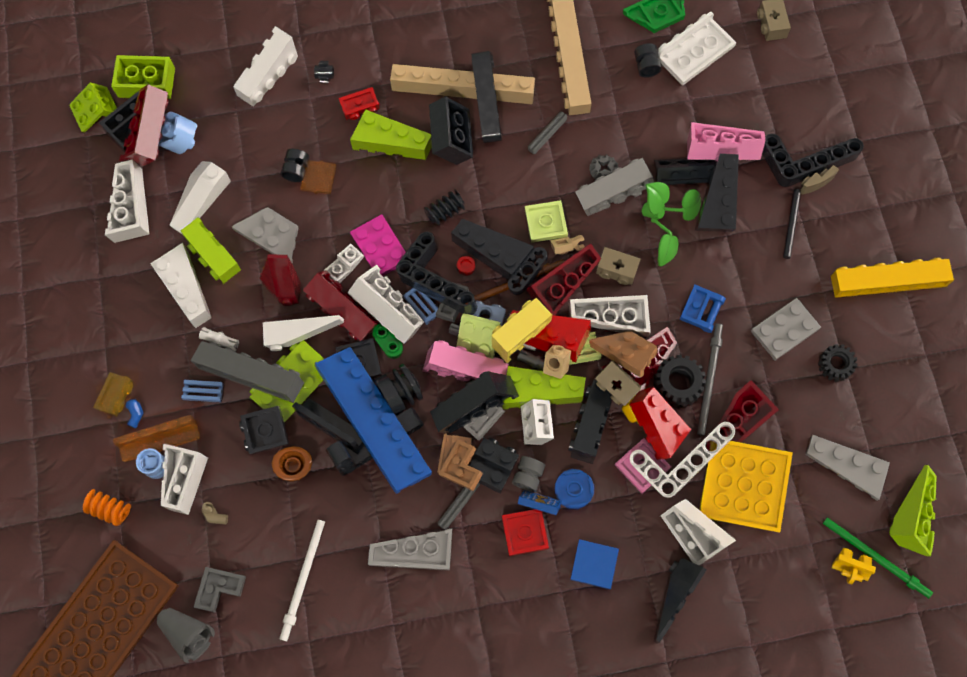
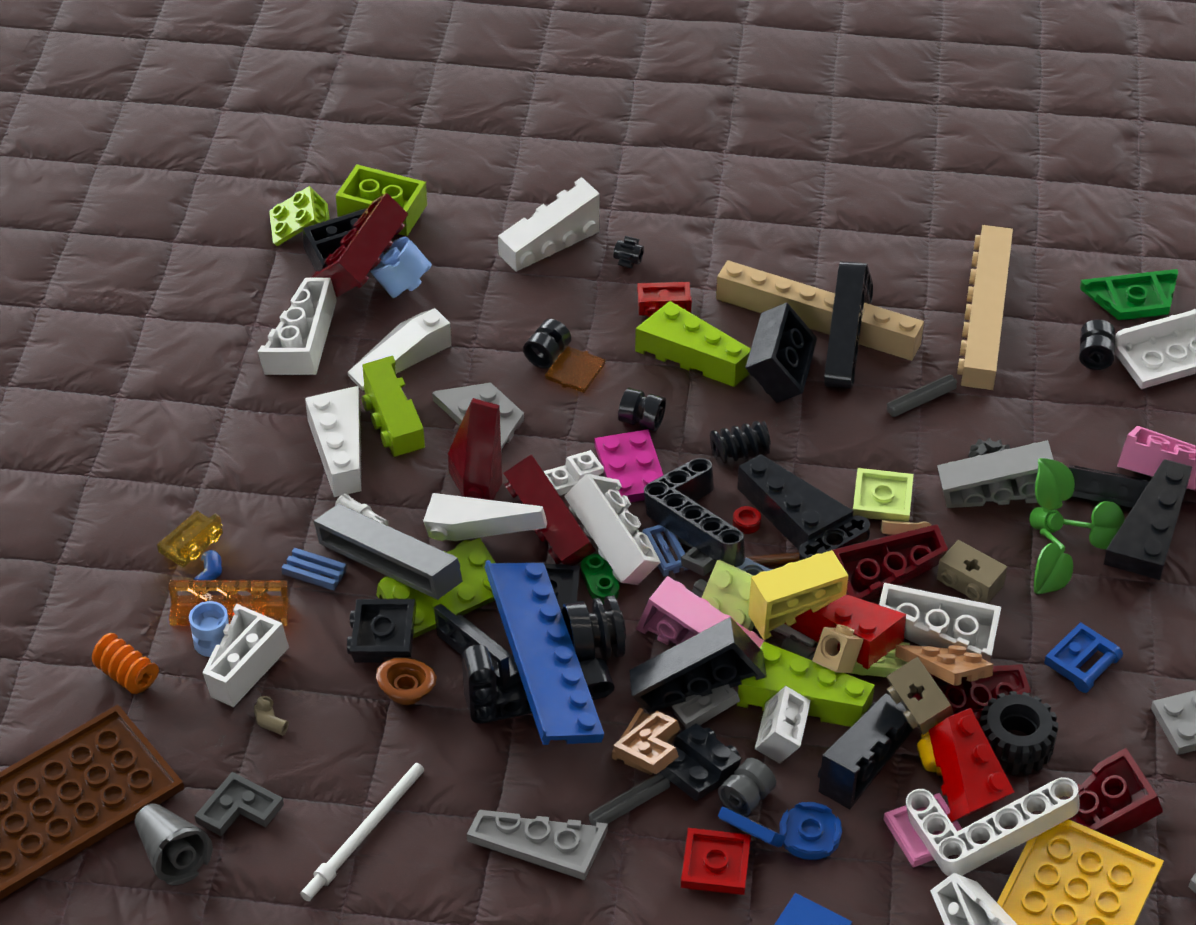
camera: 15 degrees right, 25 degrees down
dark grey bar [697,324,723,436] -> none
none -> black wheel [618,387,666,431]

